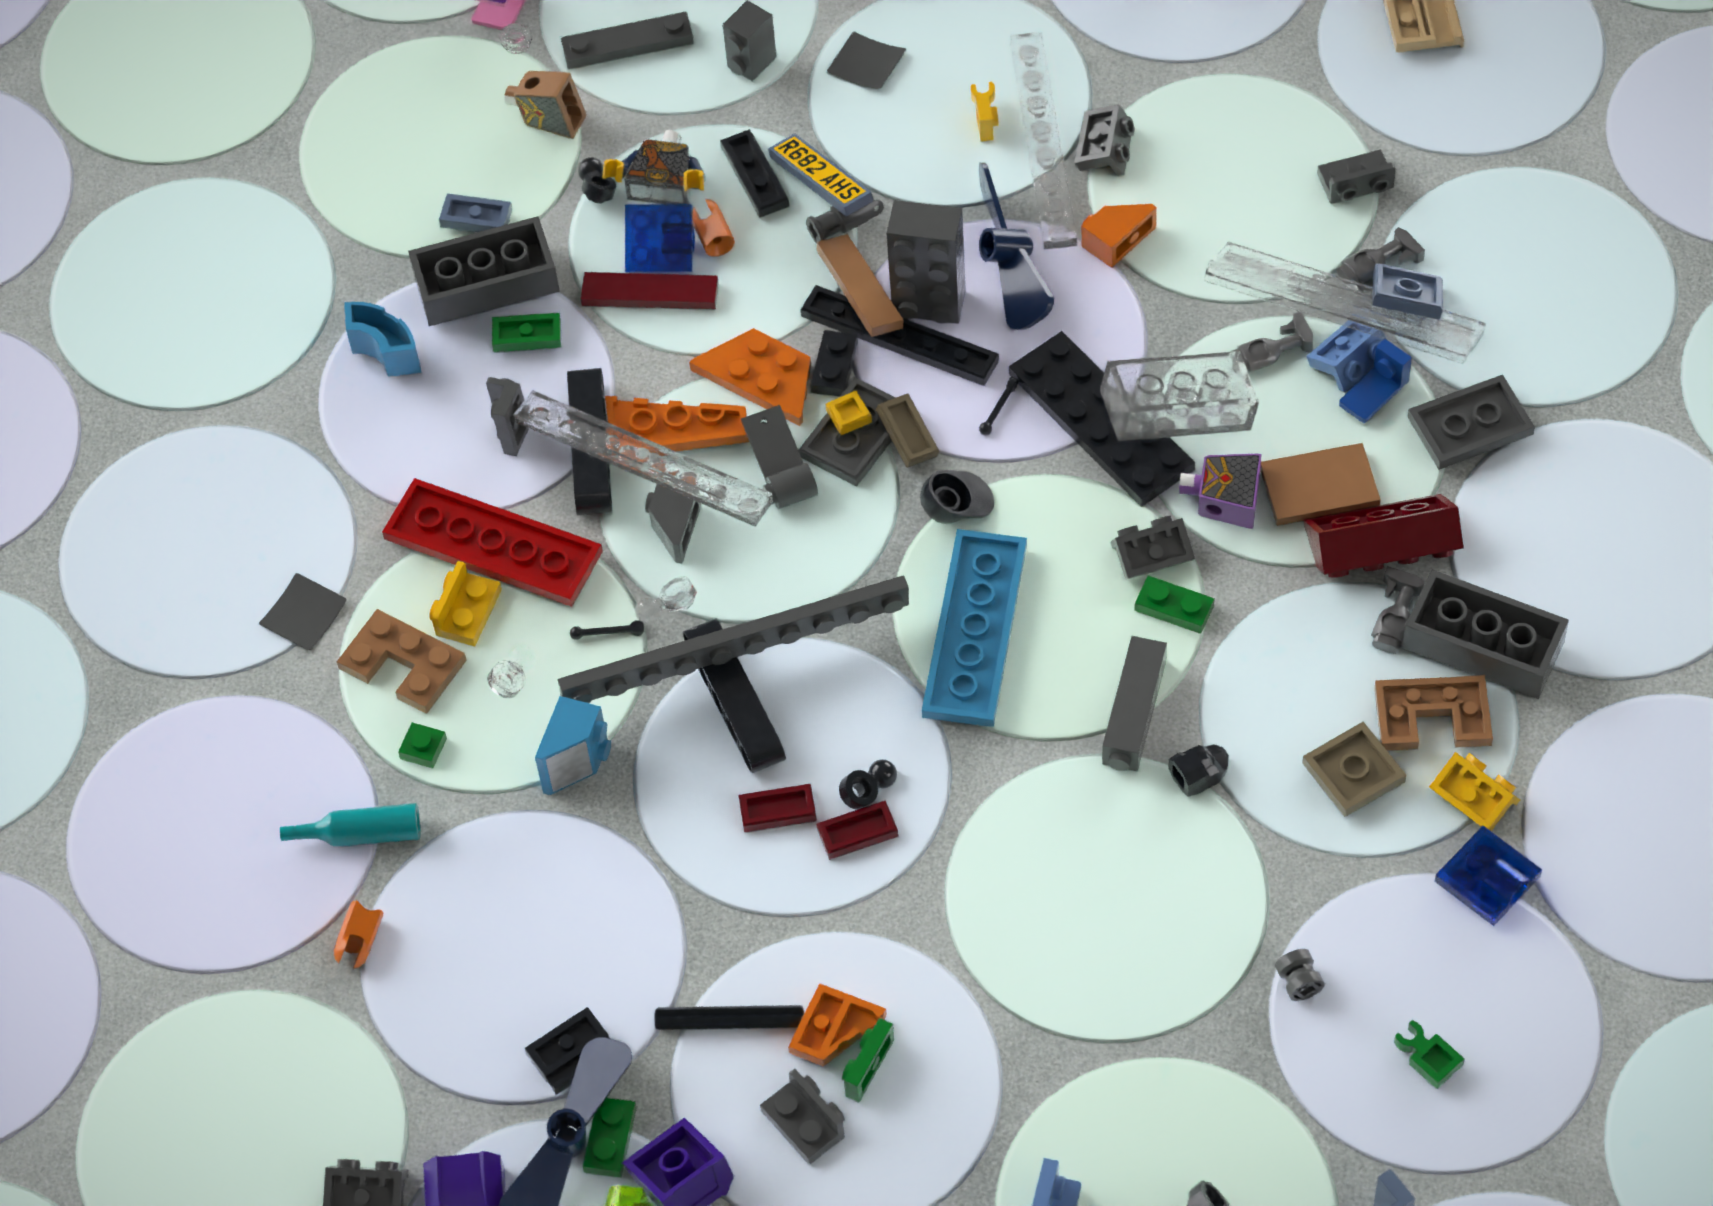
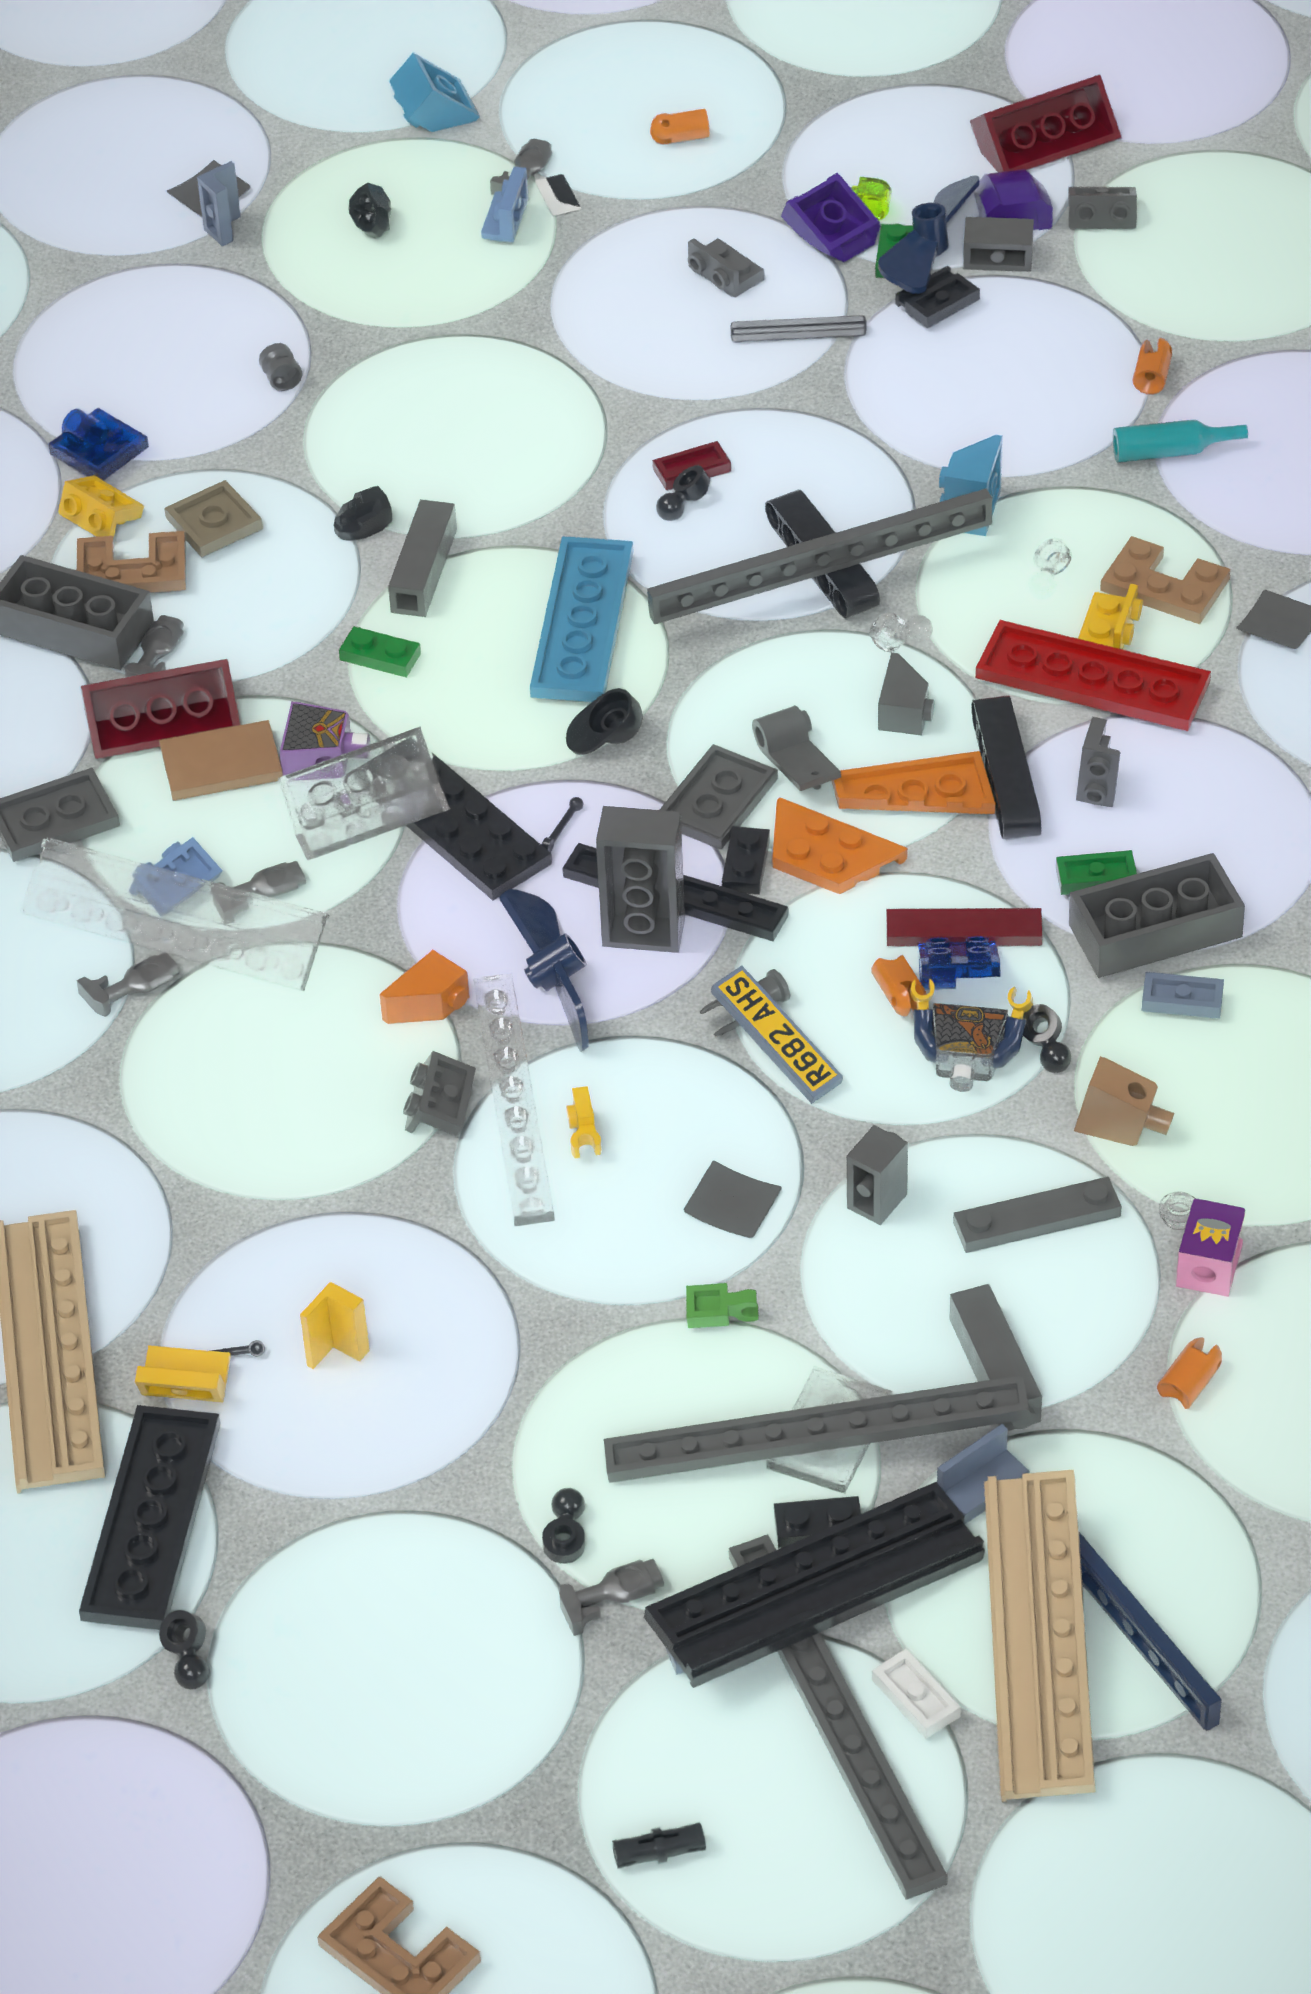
camera: 175 degrees right, 10 degrees down
dark azure brick [344,302,422,377] -> none
green plate [398,722,447,769] -> none
clear plate [514,390,773,527] -> none
black hinge [569,620,644,640] -> none
black tile [720,129,790,218] -> none
dark red tile [738,783,817,833] -> none
orange wing [788,983,887,1067] -> none
medium nougat tile [816,234,903,337] -> none
yellow tile [825,390,872,435] -> none
green plate [841,1018,894,1103] -> none
dark tan tile [876,393,939,468] -> none
dark grey bracket [1110,515,1195,580] -> none
dark grey bracket [1317,149,1396,204] -> none
blue bracket [1339,339,1412,423] -> none
sand blue tile [1372,263,1443,320] -> none
green plate [1394,1020,1465,1089] -> none
none -> dark grey brick [963,217,1034,272]

